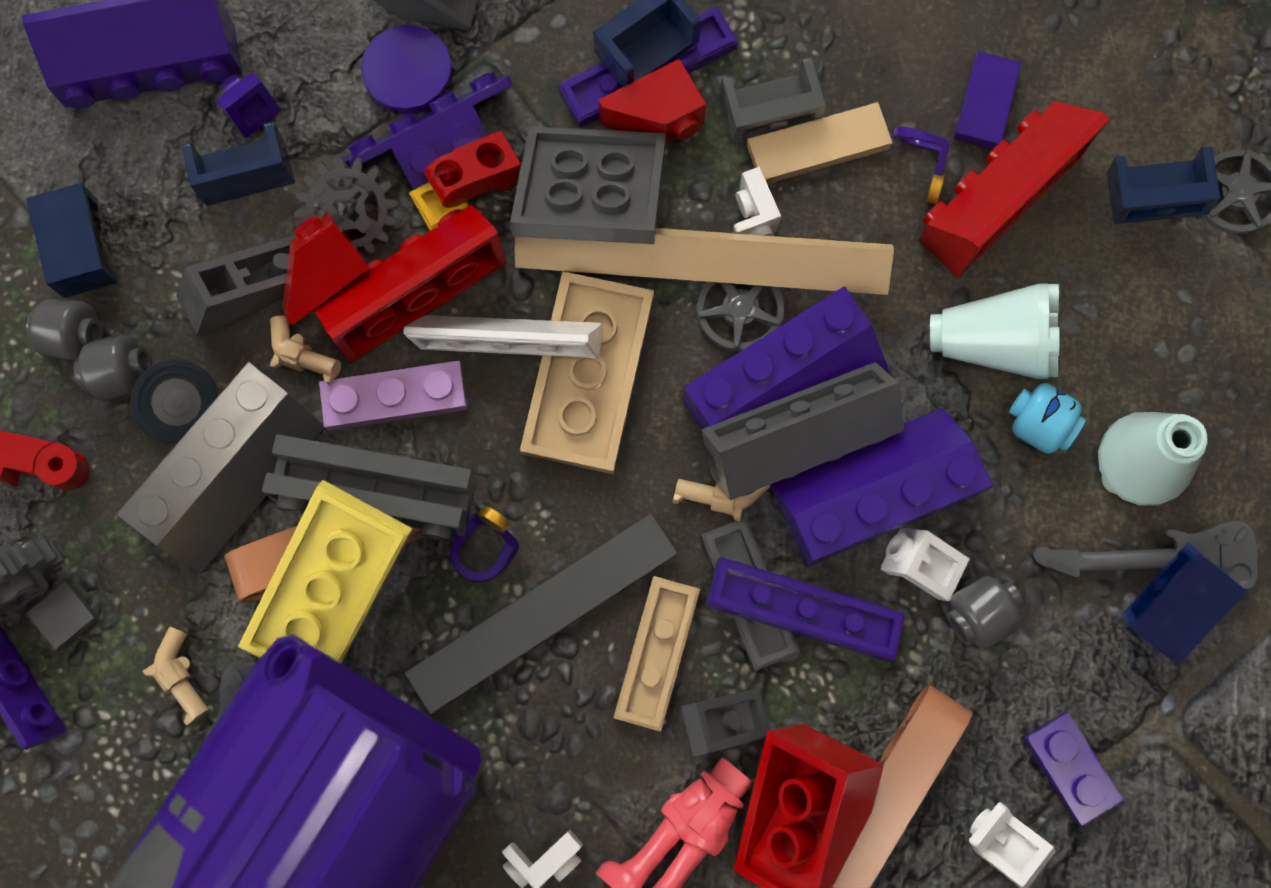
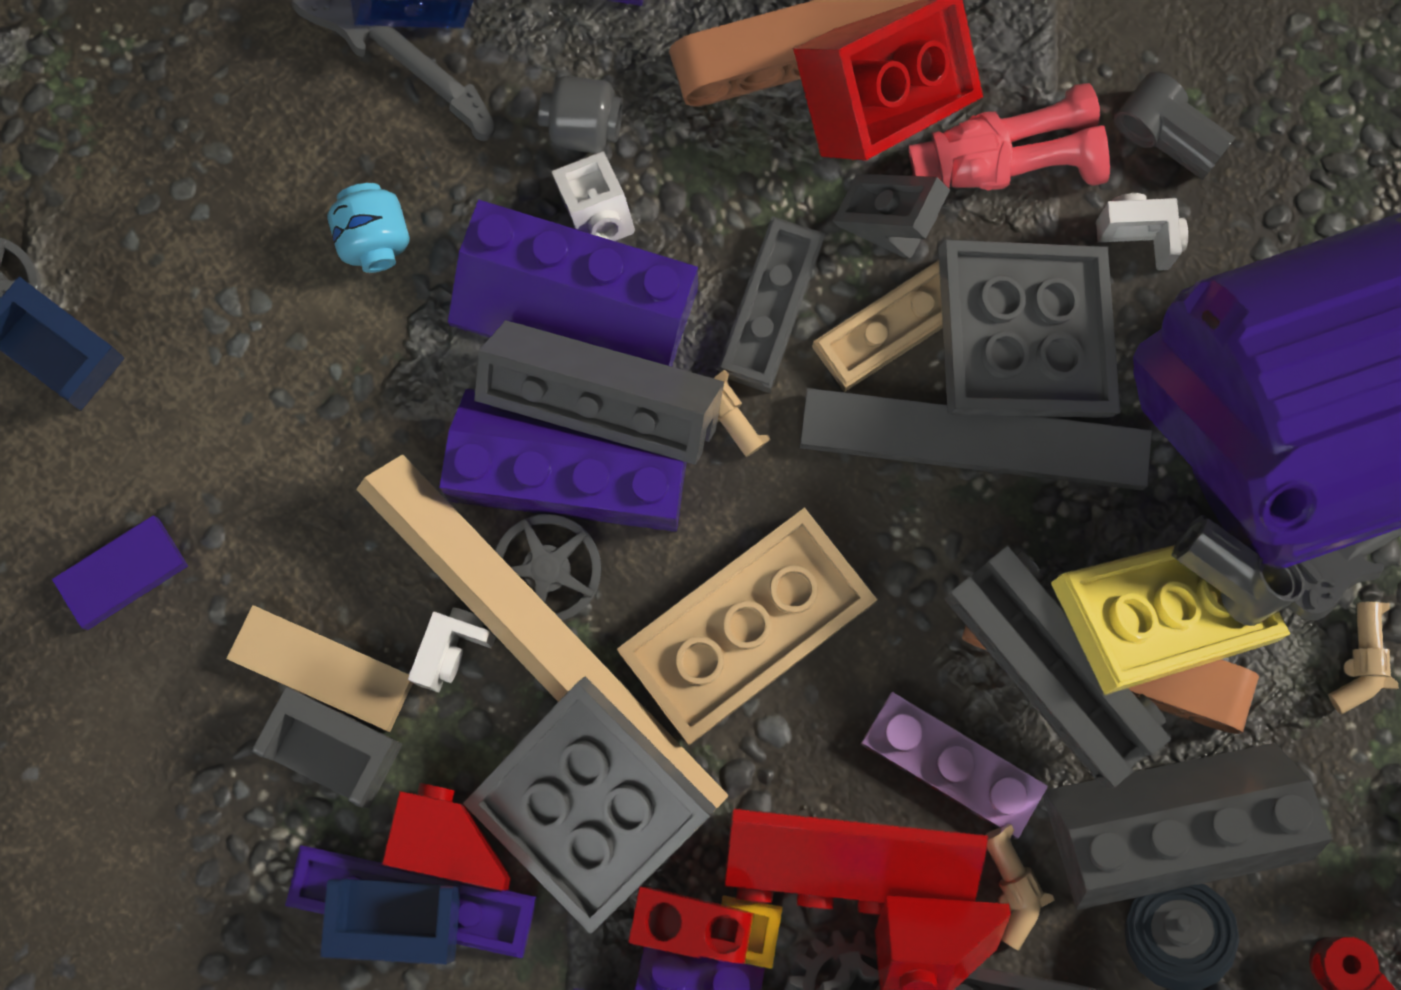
camera: 140 degrees left, 0 degrees up
white slope [403,315,603,358] -> none
dark purple piece [451,505,519,583] -> none
dark purple tile [705,557,905,662] -> none
dark purple piece [892,127,949,204] -> none
red slope [918,101,1110,278] -> none
light aqua cone [930,283,1059,379] -> none
light aqua cone [1098,412,1207,506] -> none
none -> dark grey plate [938,240,1121,418]
none -> dark grey piece [1171,515,1304,626]

